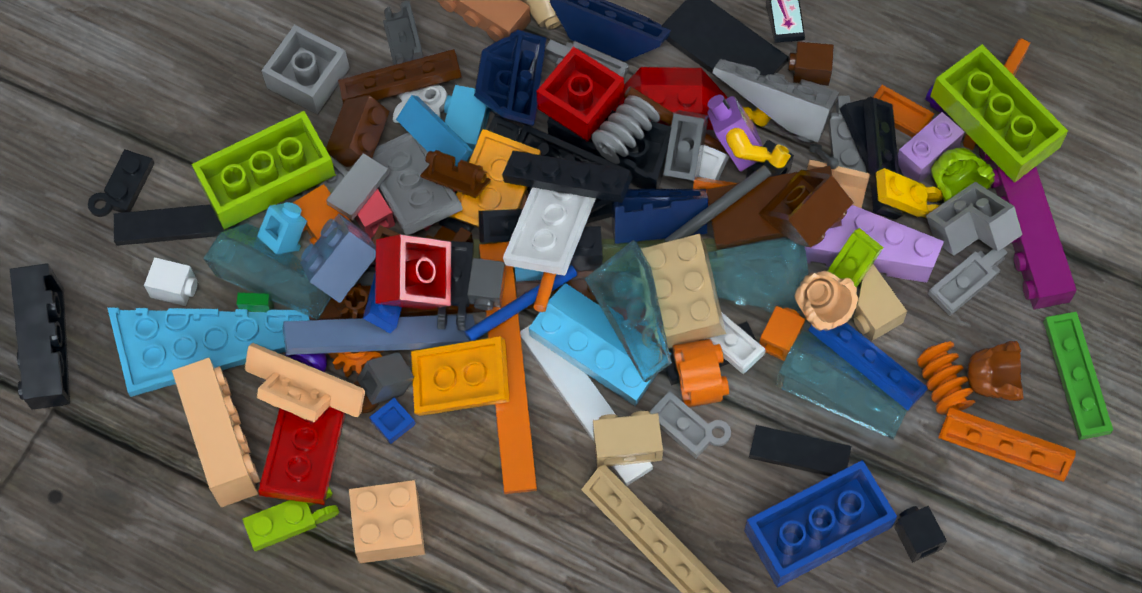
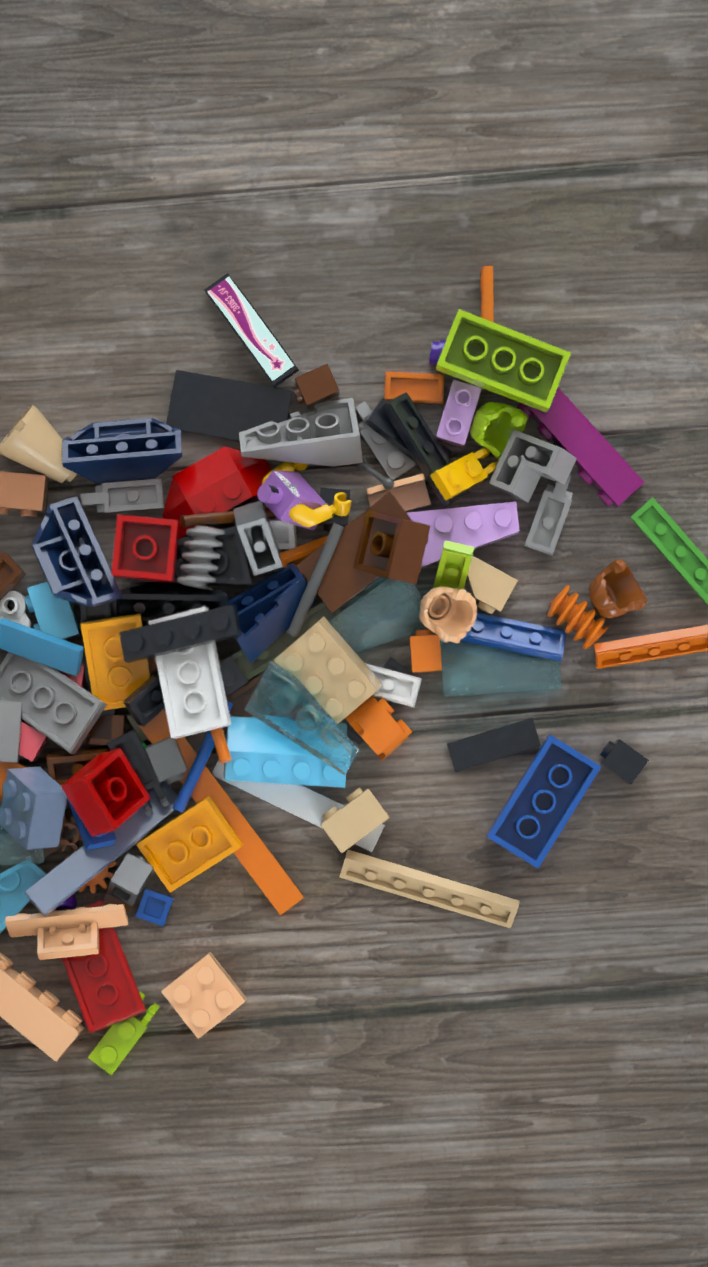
camera: 30 degrees left, 20 degrees up
reddish brown hinge [420,150,491,198] -> none
light grey hinge [650,391,731,459] -> none

